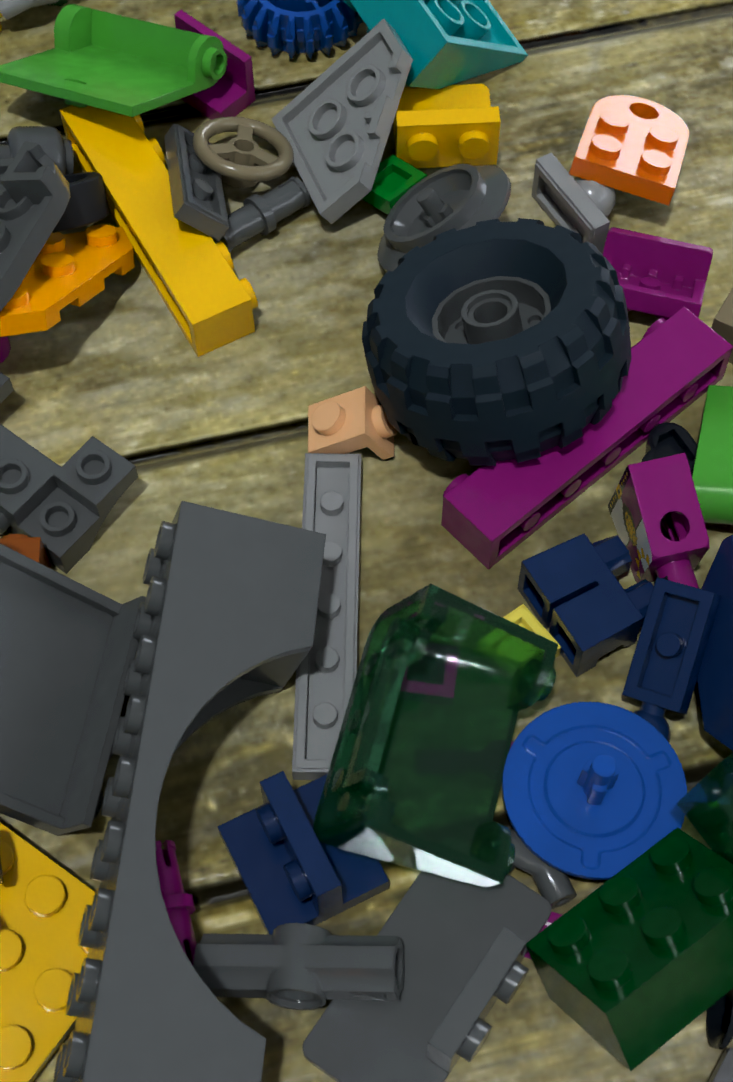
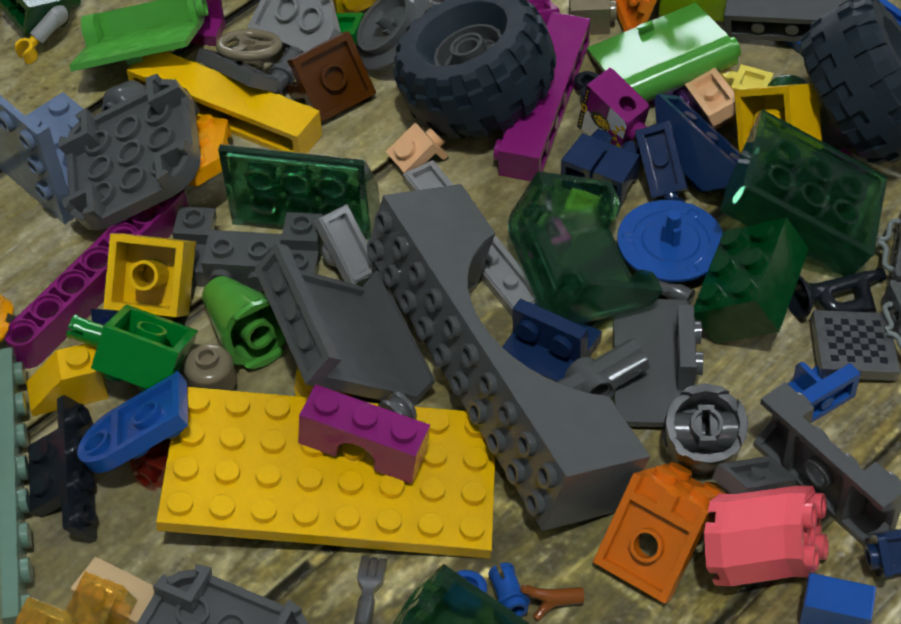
camera: 30 degrees left, 10 degrees down
none -> clear green slope [218,144,380,240]
none -> reddish brown bracket [287,31,376,122]
none -> light grey tile [313,205,379,284]

